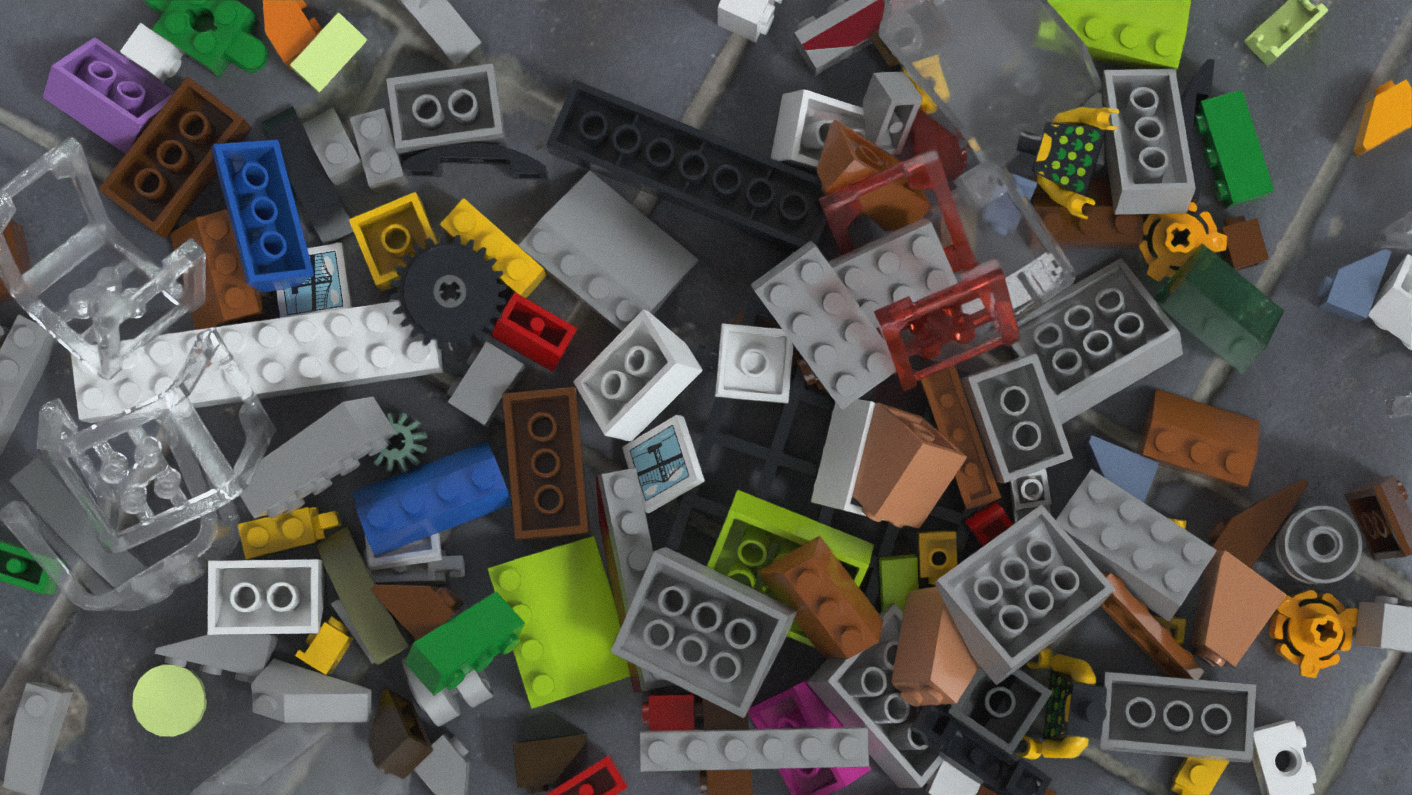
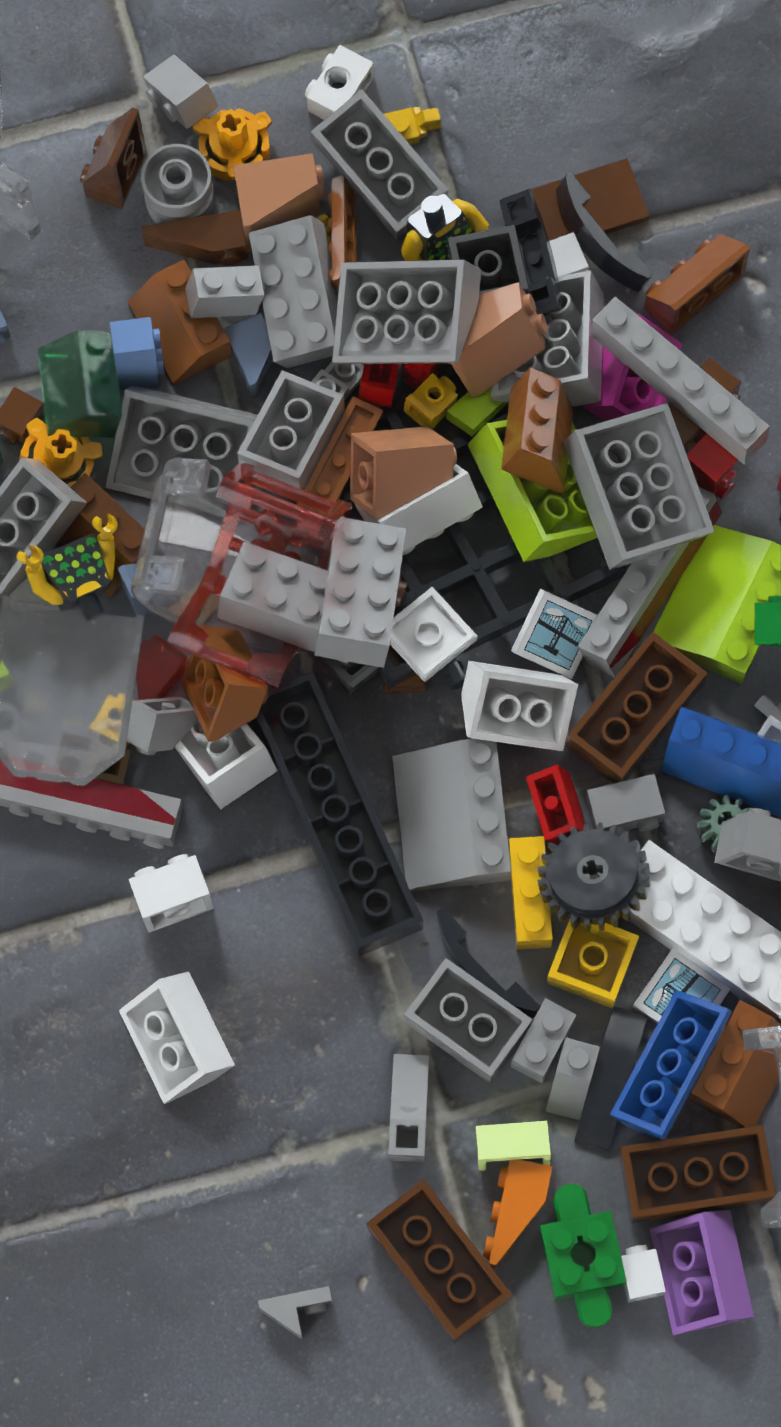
camera: 135 degrees left, 10 degrees down
none -> medium blue brick [110,317,165,391]
none -> light grey brick [185,266,264,318]

